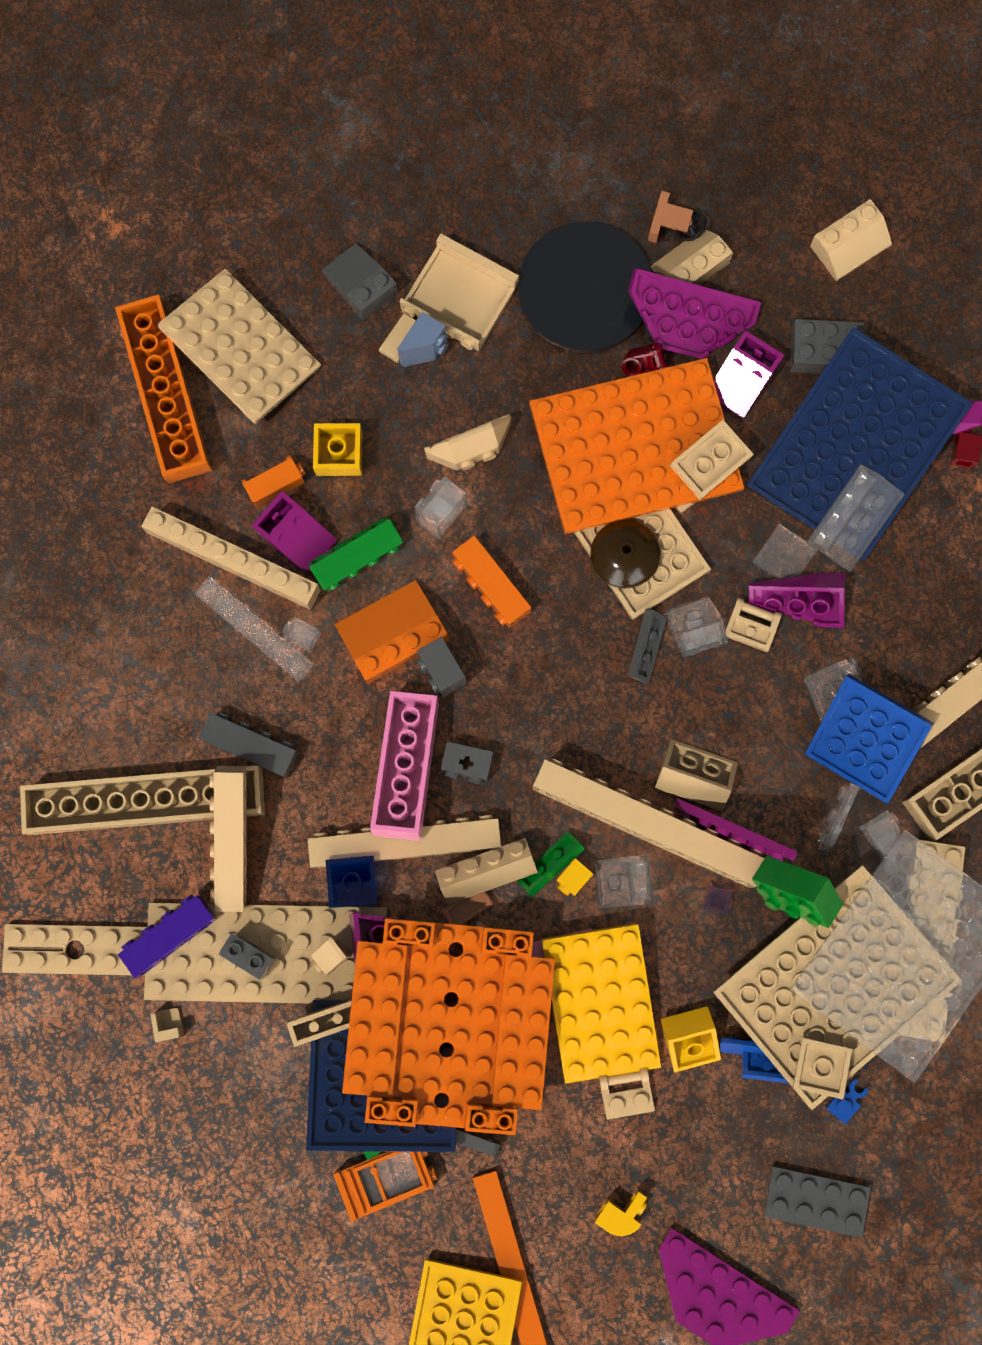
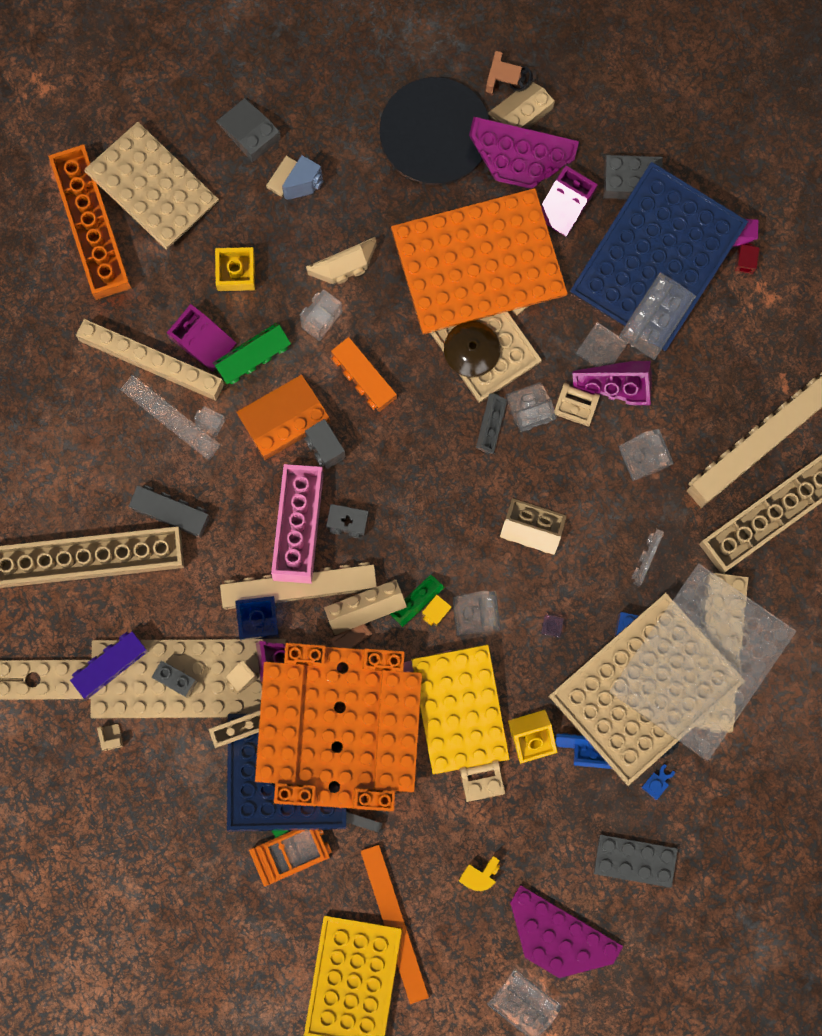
camera: 10 degrees left, 0 degrees up
tan brick [210,766,247,912] -> none
orange brick [241,455,305,509] -> none
tan panel [400,233,519,351] -> none
tan brick [533,758,765,888] -> none
dark red piece [621,343,668,377] -> none
tan plate [669,420,754,500] -> none
magenta plate [674,798,798,861] -> none
green brick [752,856,843,929] -> none
tan plate [792,1038,852,1099] -> none
blue plate [805,674,934,804] -> none
tan slope [810,199,892,282] -> none
clear slope [859,810,901,867] -> none

